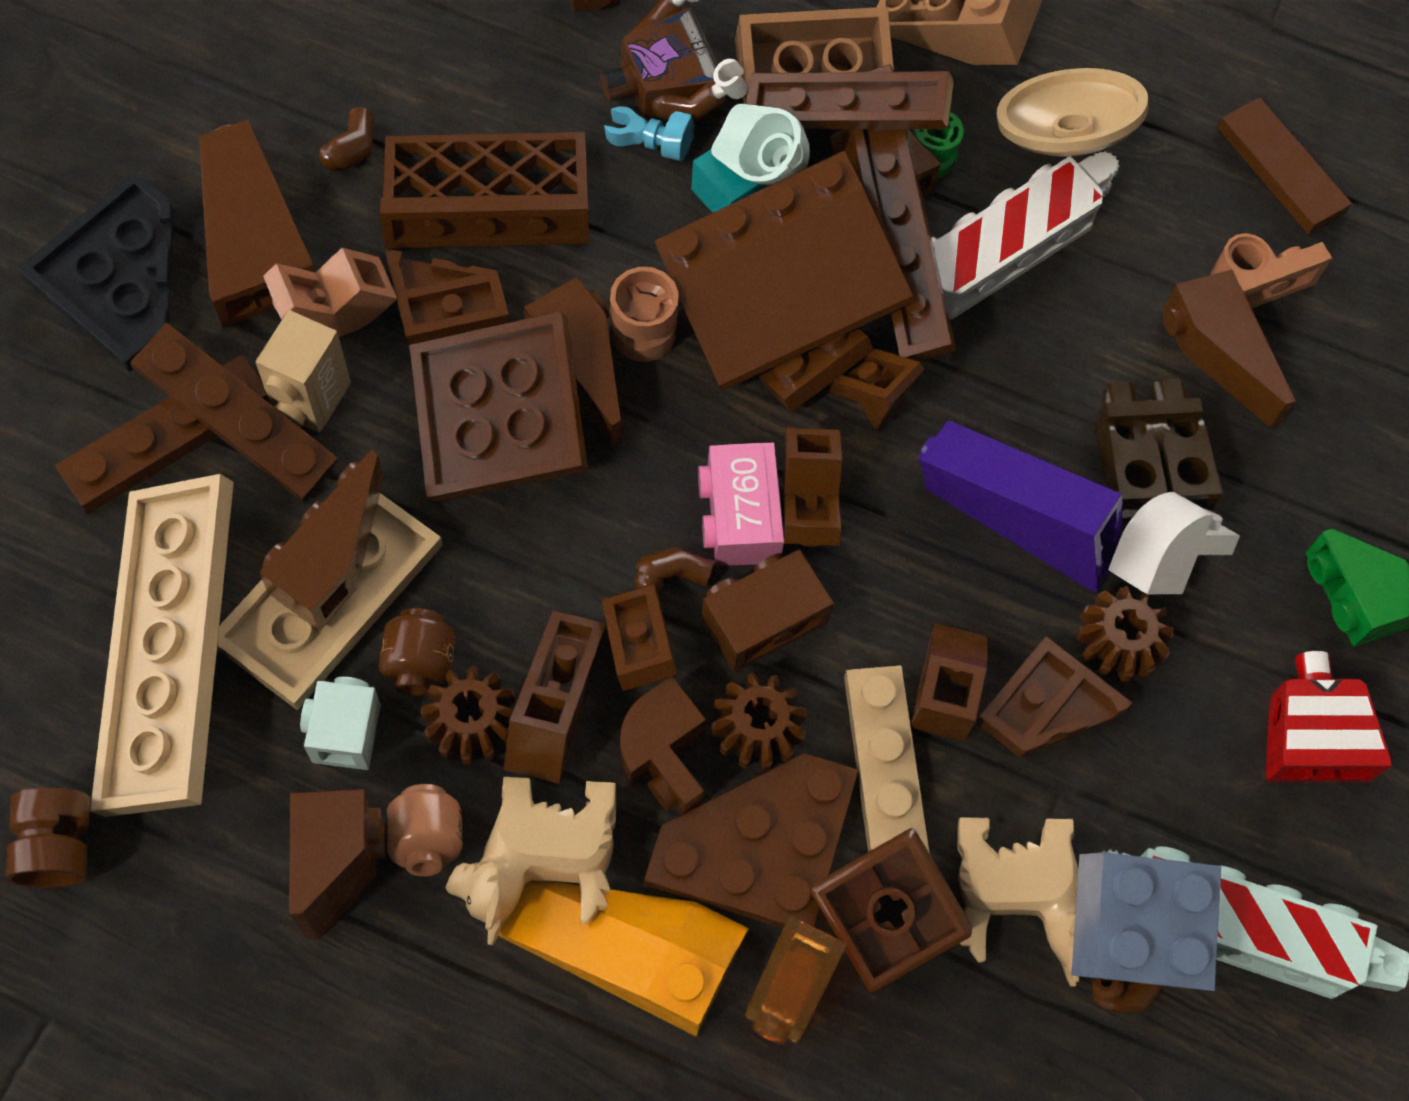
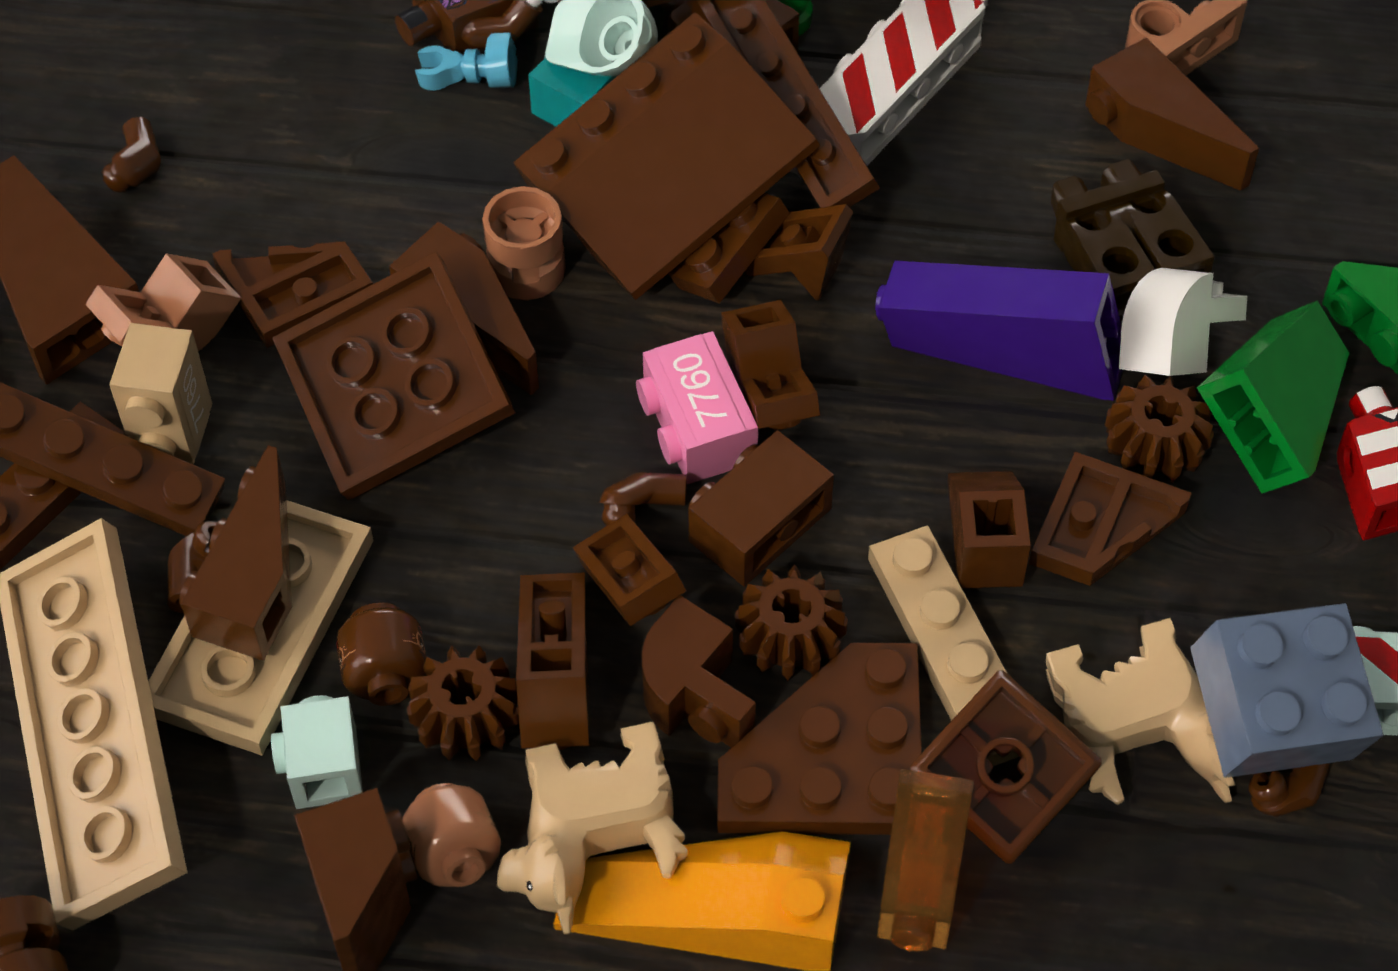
camera: 10 degrees left, 10 degrees down
reddish brown fence [380,132,589,248] -> none
none -> reddish brown arm [167,521,217,613]
none -> green slope [1197,301,1349,494]

